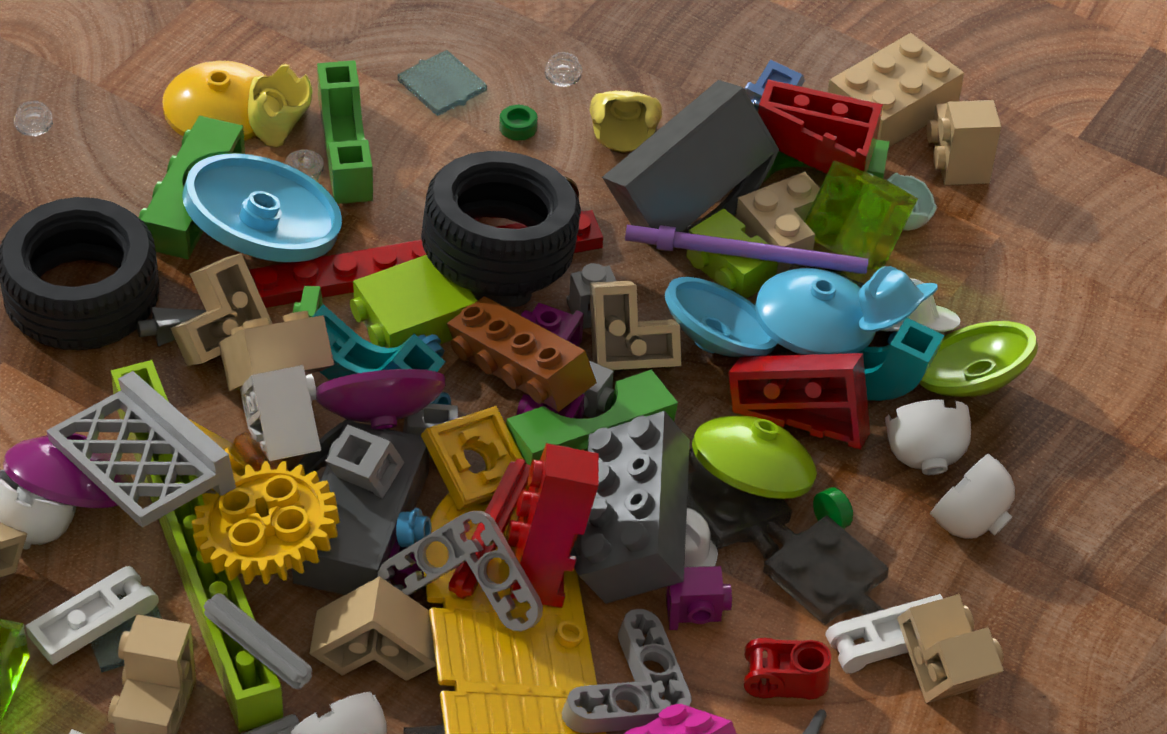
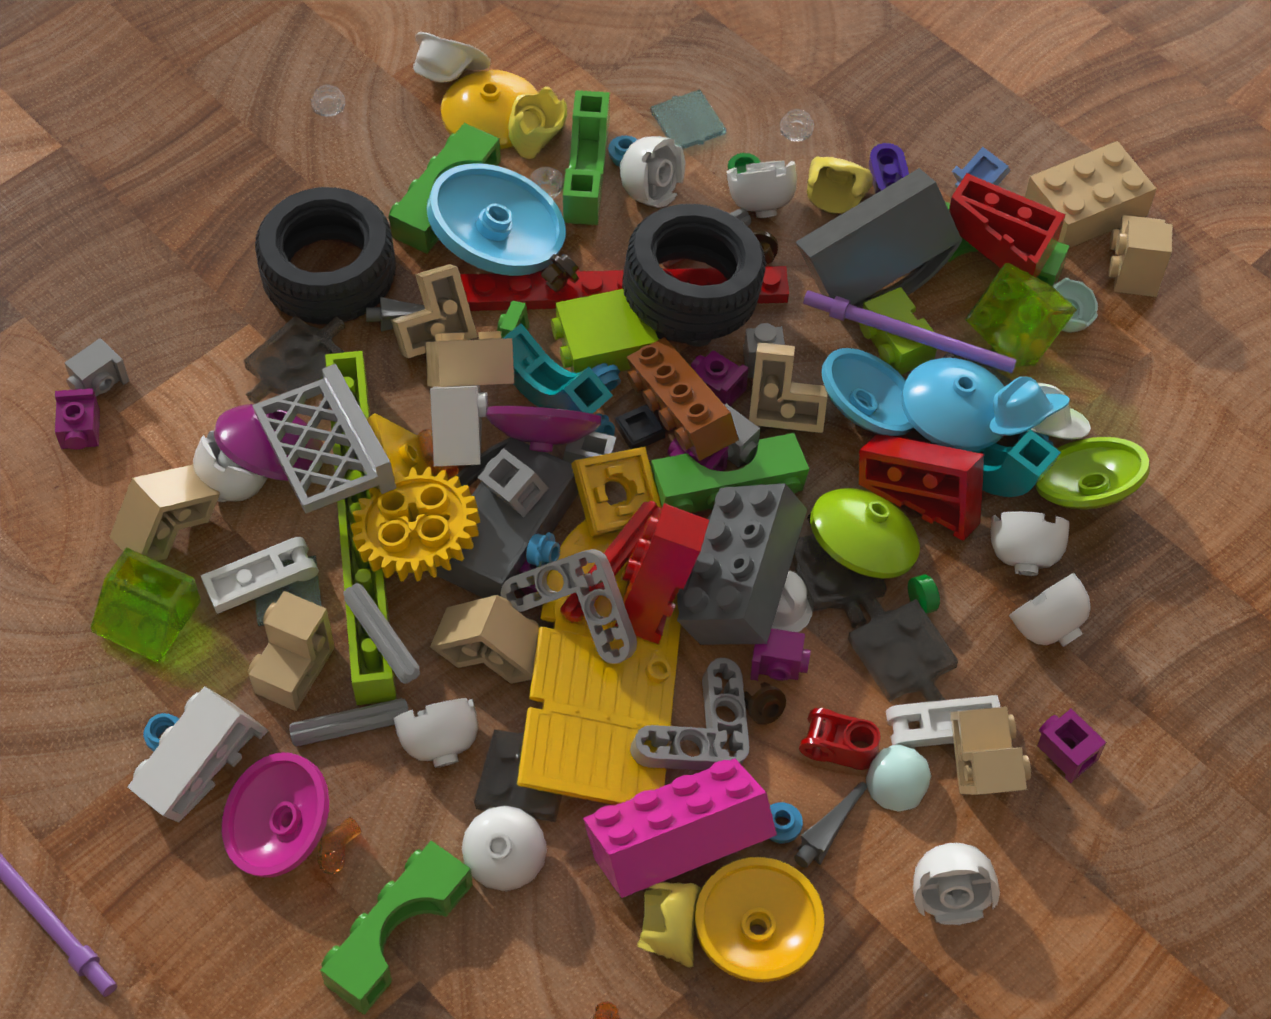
camera: 15 degrees right, 10 degrees up
tan brick [736,172,826,275] -> none
none -> clear smoke plate [244,316,346,404]
none -> white piece [414,32,491,83]
none -> dark brown plate [541,254,579,293]
none -> dark azure plate [608,135,638,167]
none -> black tile [615,404,665,449]
none -> white cylinder [620,136,685,208]
none -> white cylinder [727,161,797,218]
none -> dark brown plate [744,682,786,725]
none -> light aqua hair [866,745,931,812]
none -> dark purple plate [869,143,909,193]
none -> magenta brick [1037,709,1106,784]

